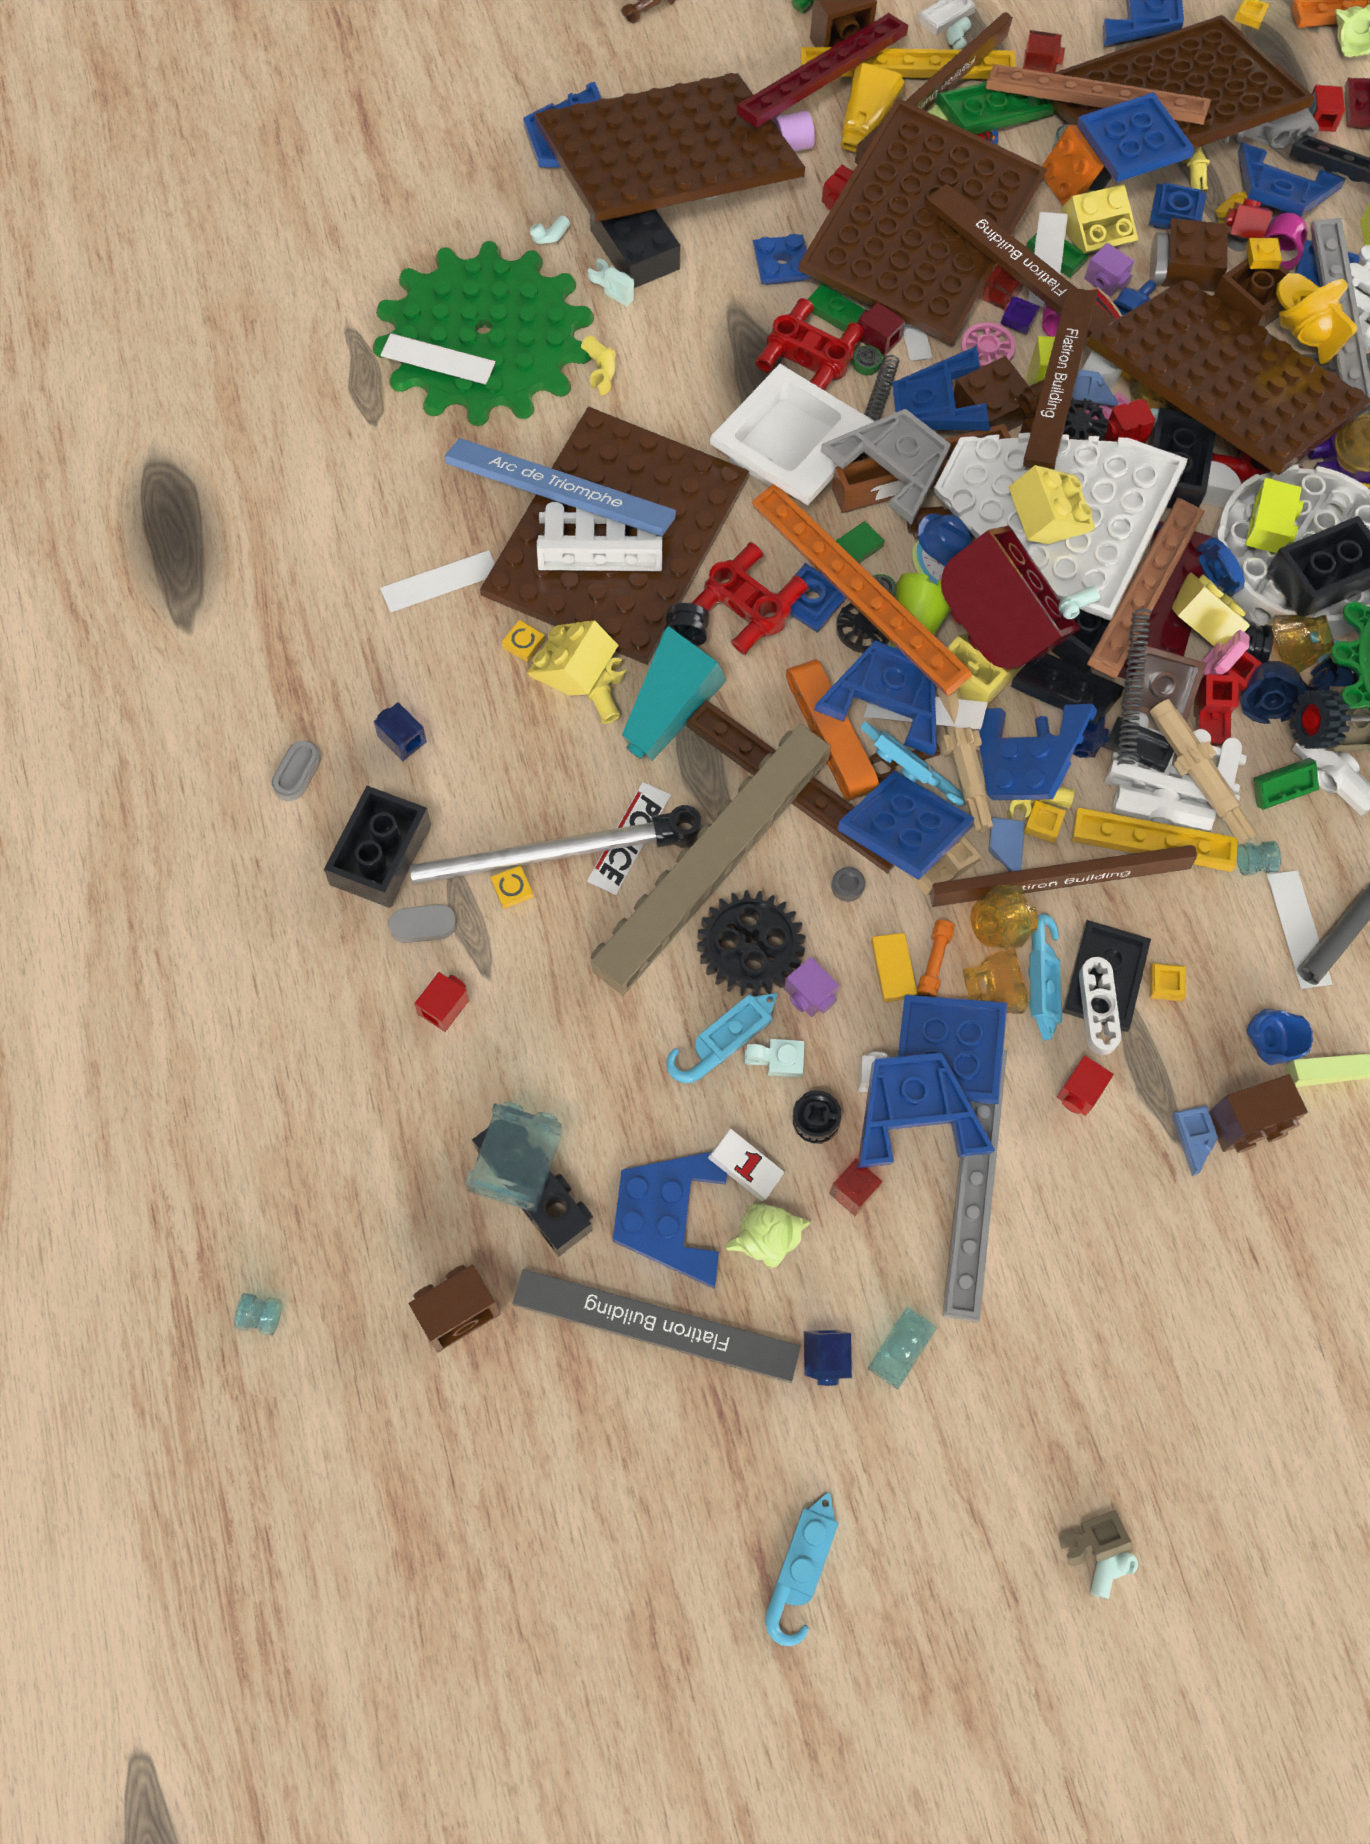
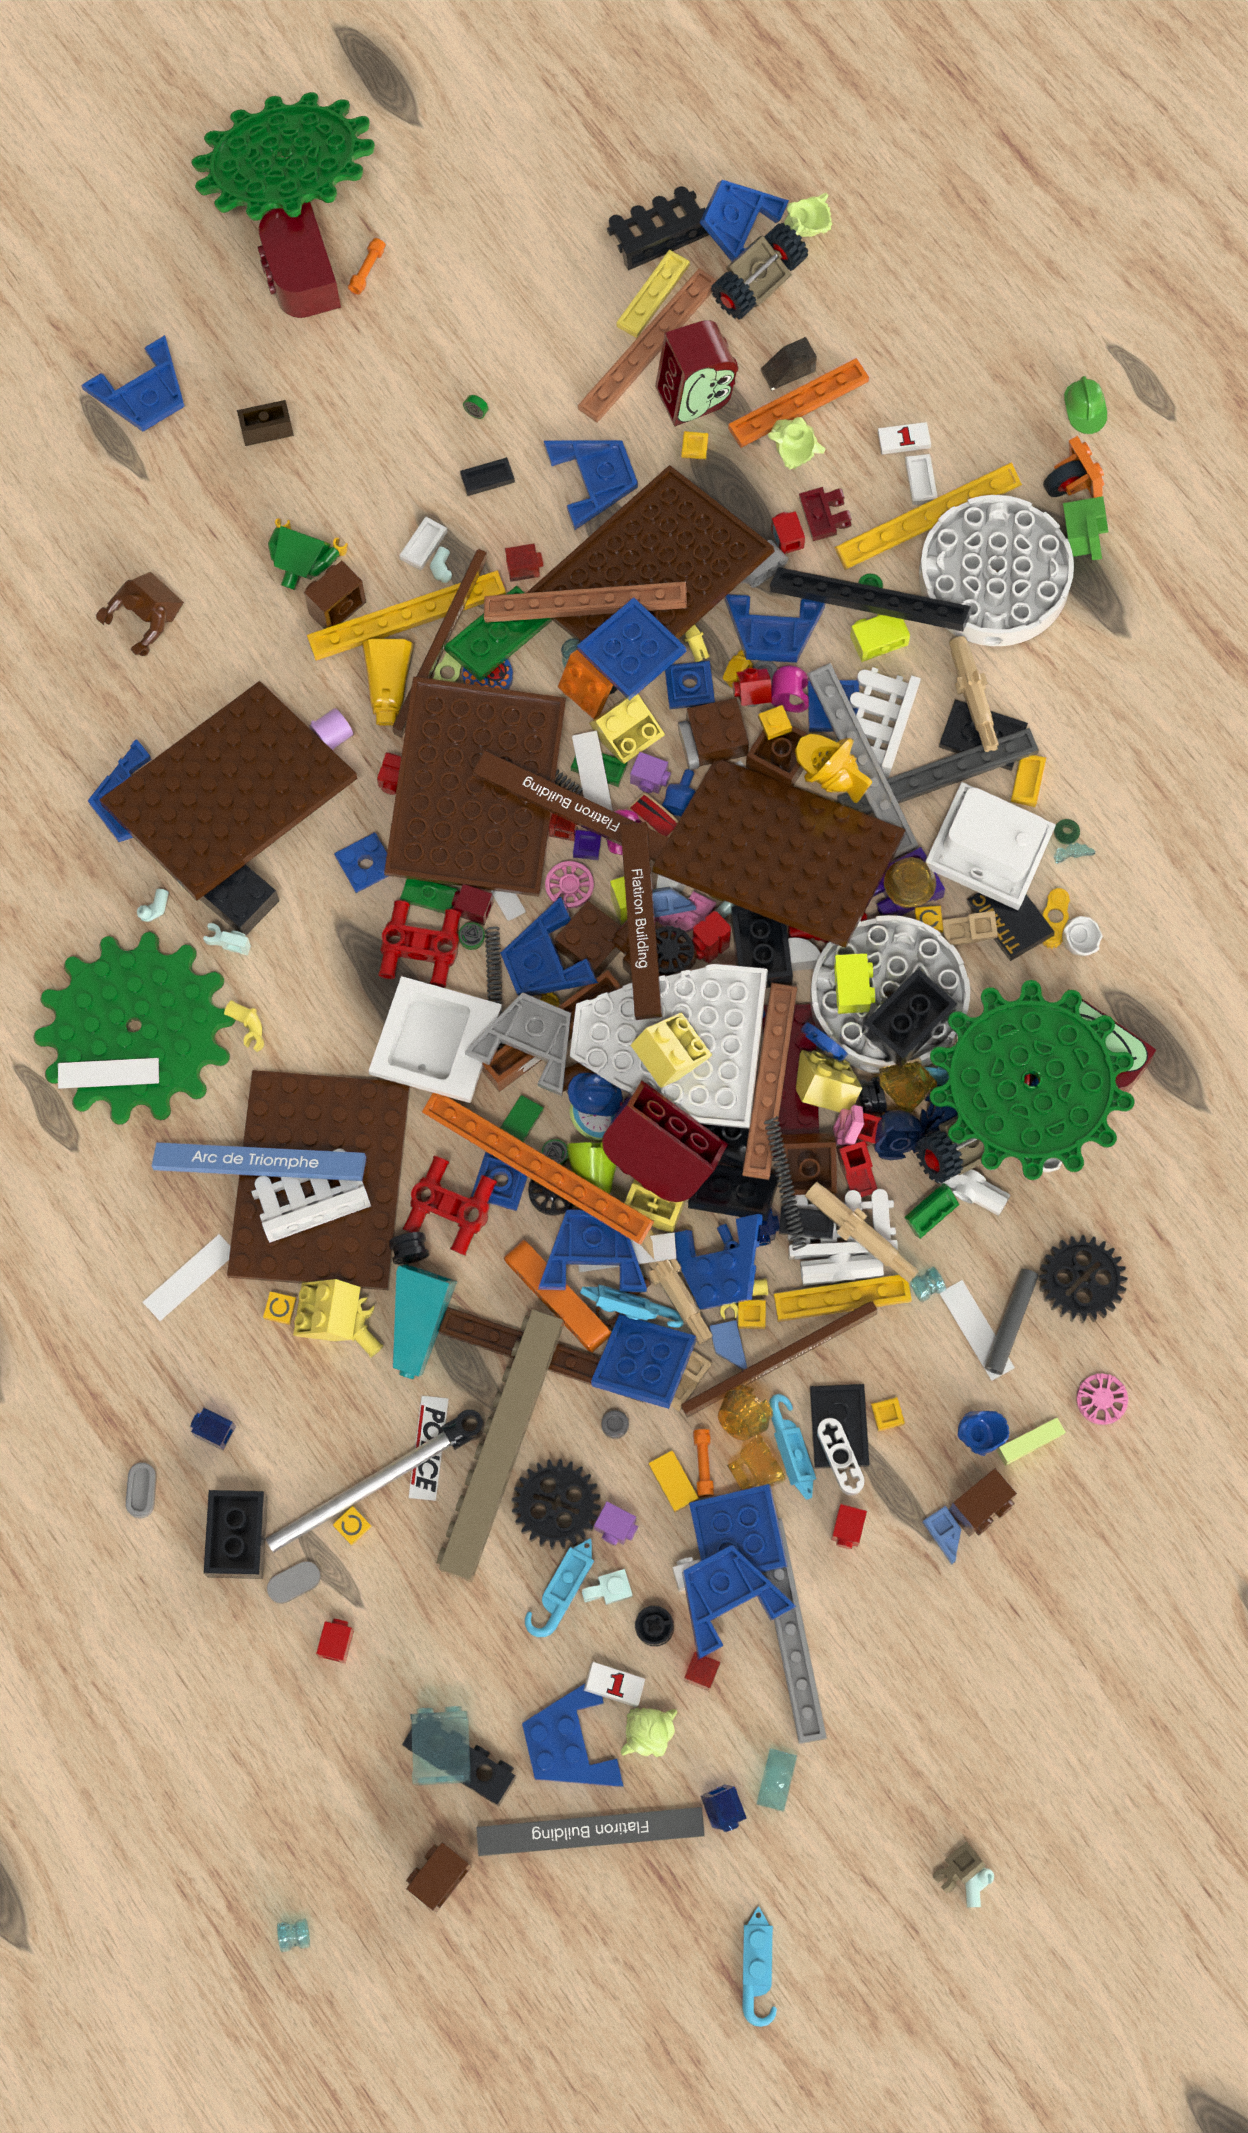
camera: 15 degrees left, 5 degrees up
dark red plate [737,13,909,128] -> none
light aqua arm [1058,585,1100,619] -> none

